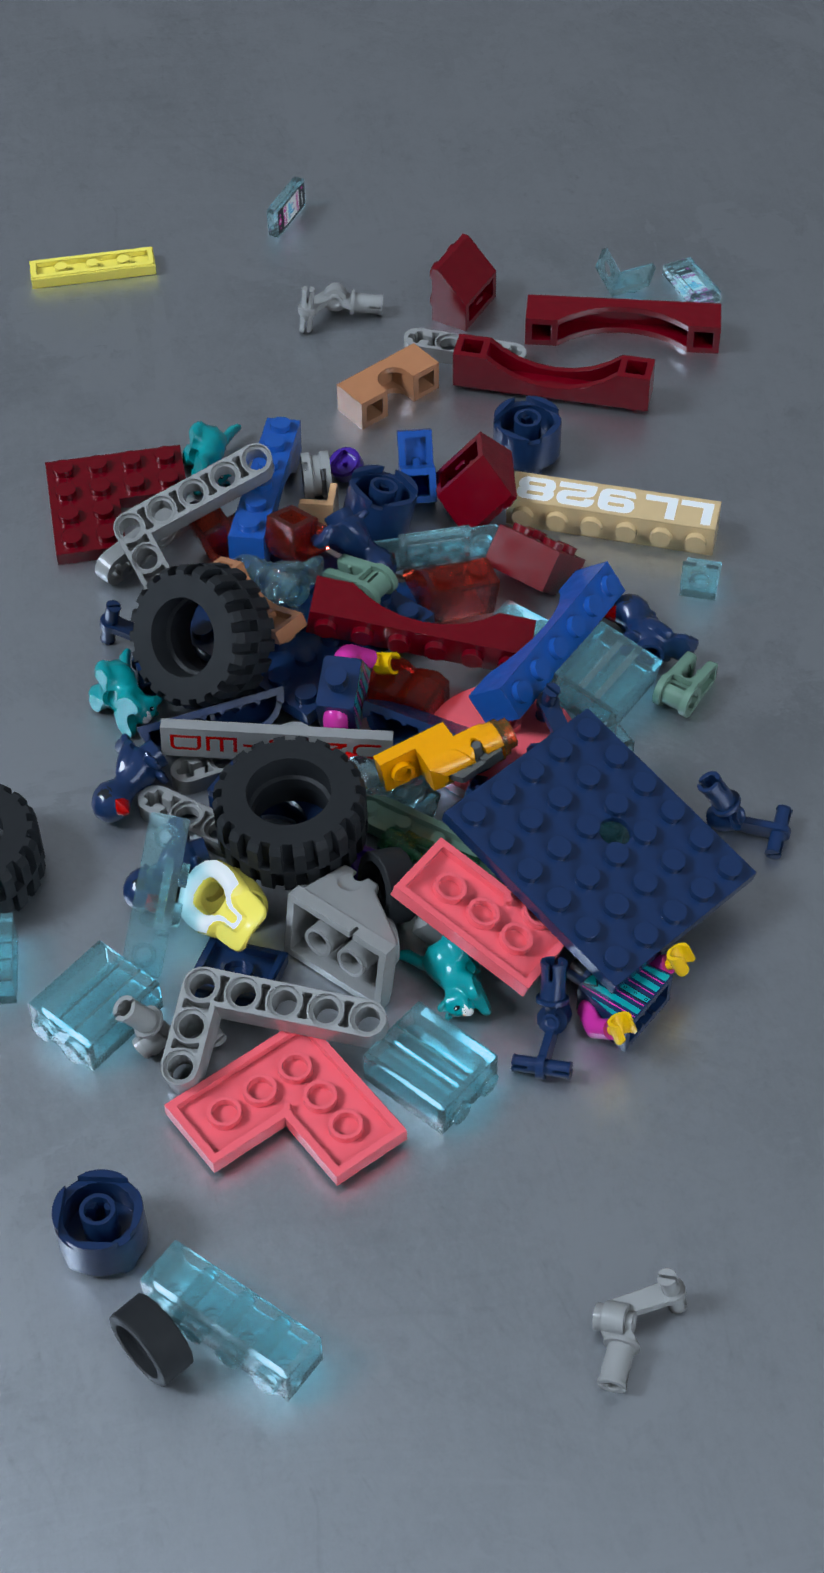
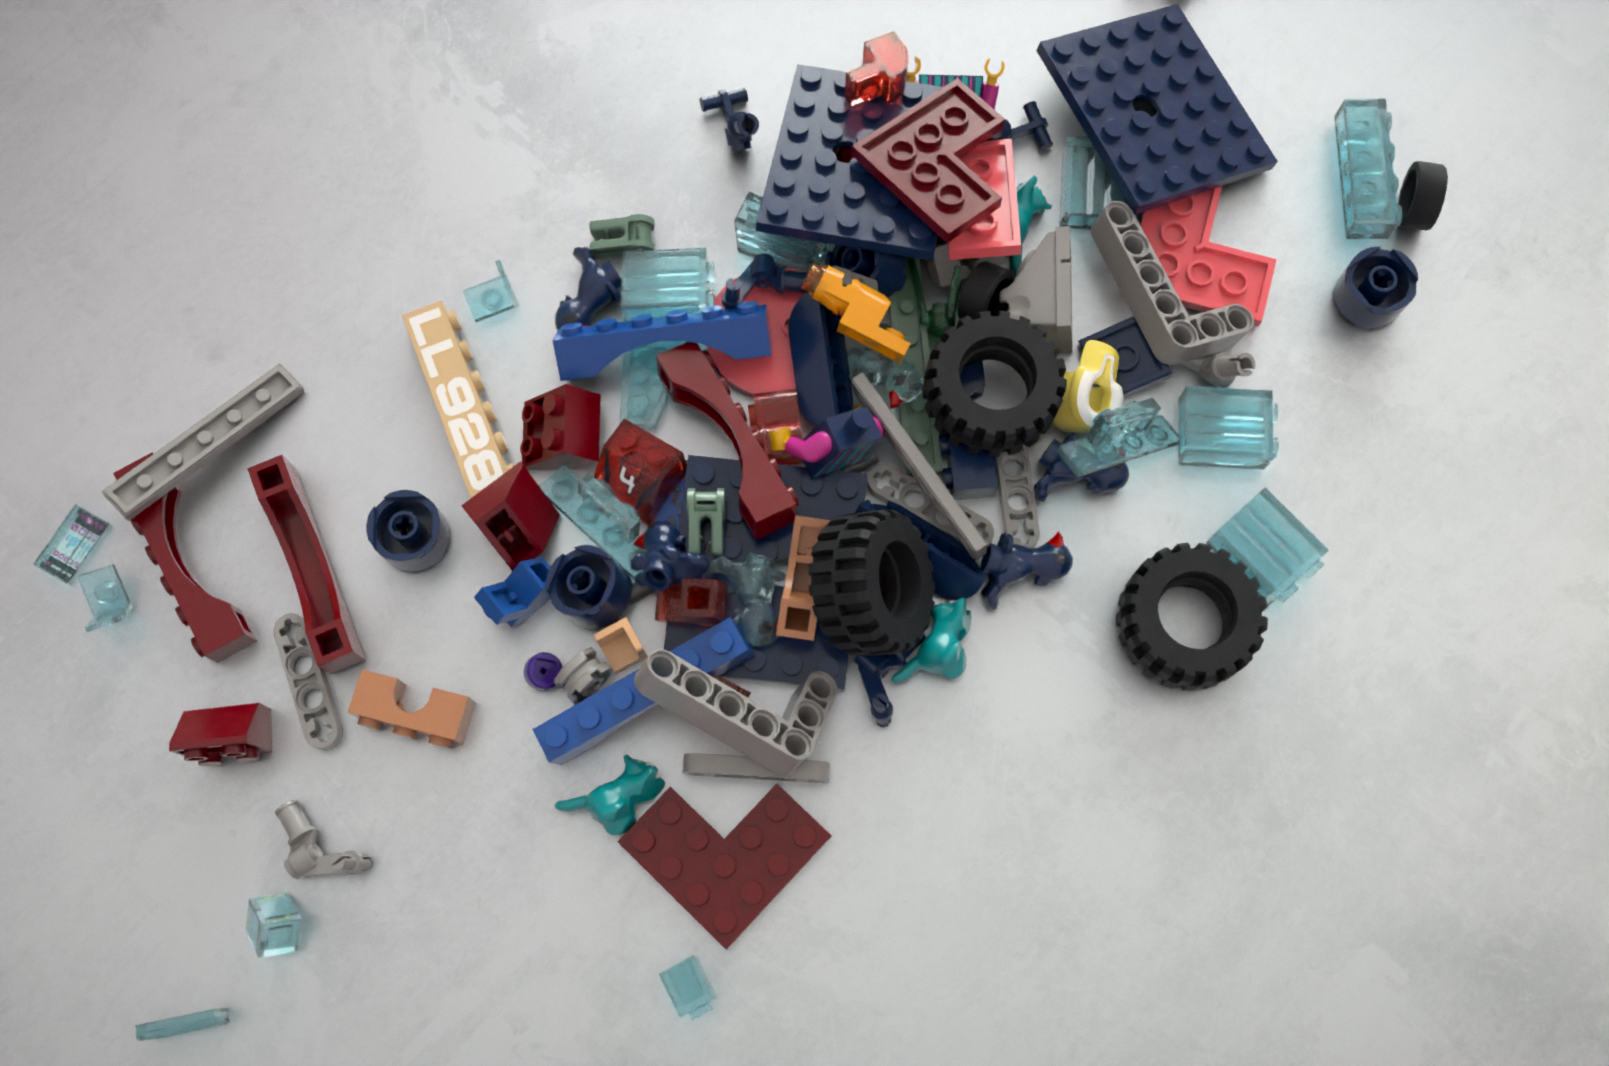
camera: 125 degrees left, 25 degrees up
none -> light grey tile [102,363,304,521]
none -> clear light blue panel [246,893,301,958]
none -> clear light blue brick [659,955,718,1020]
none -> clear red brick [845,31,909,106]
none -> plate [851,78,1005,243]
none -> dark blue plate [1036,4,1278,214]

